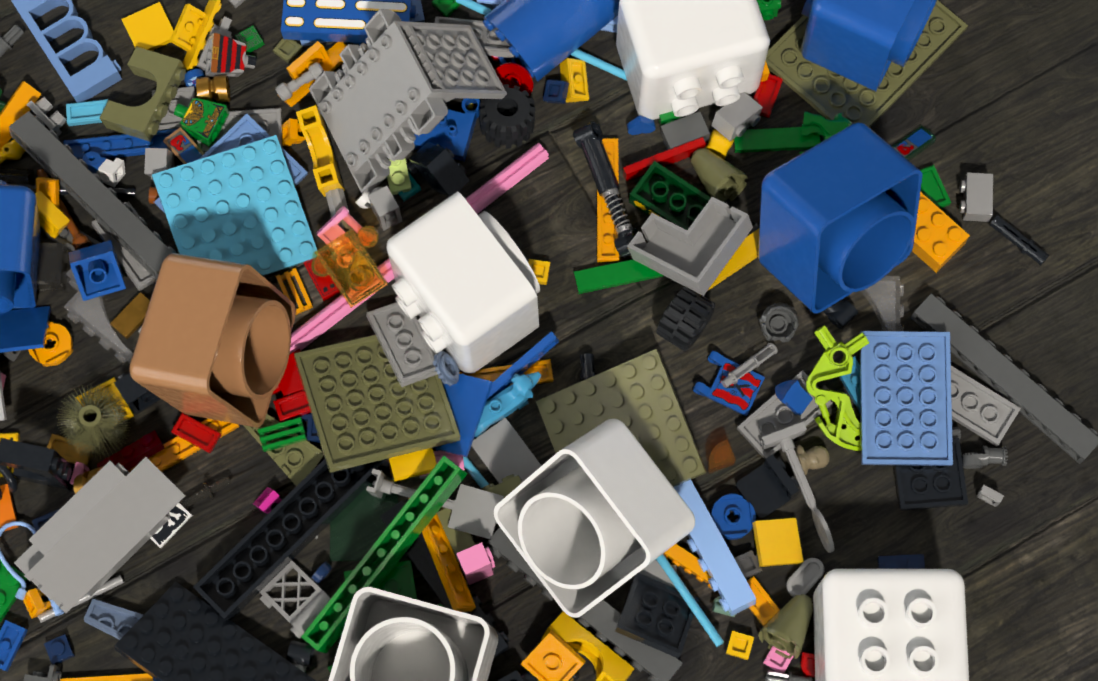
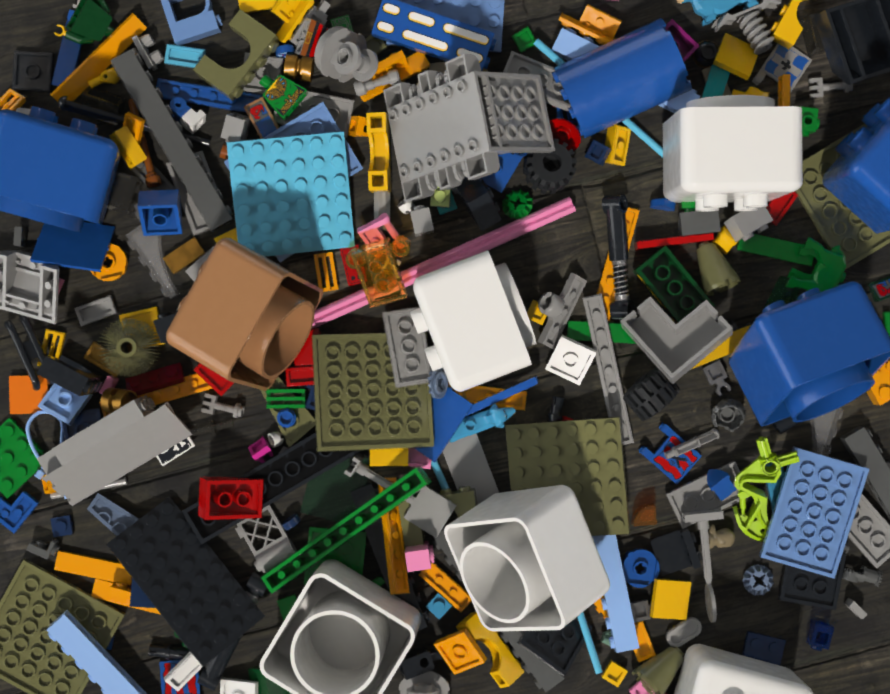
camera: 10 degrees right, 15 degrees up
none -> light blue plate [38,383,93,426]
none -> light grey tile [74,295,118,326]
none -> red slope [198,477,263,520]
none -> light grey hinge [200,393,245,418]
none -> white hinge [268,432,284,448]
none -> blue plate [277,408,296,428]
none -> light grey piece [314,26,378,83]
none -> light orange tile [418,562,471,612]
none -> dark azure plate [425,592,452,620]
none -> green gear [502,189,533,219]
none -> light grey plate [537,273,587,350]
none -> white plate [545,335,597,385]
none -> light grey tile [582,293,634,445]
none -> flat silver plate [701,360,731,396]
none -> sand blue gear [743,565,774,596]
none -> clear blue brick [806,619,834,651]

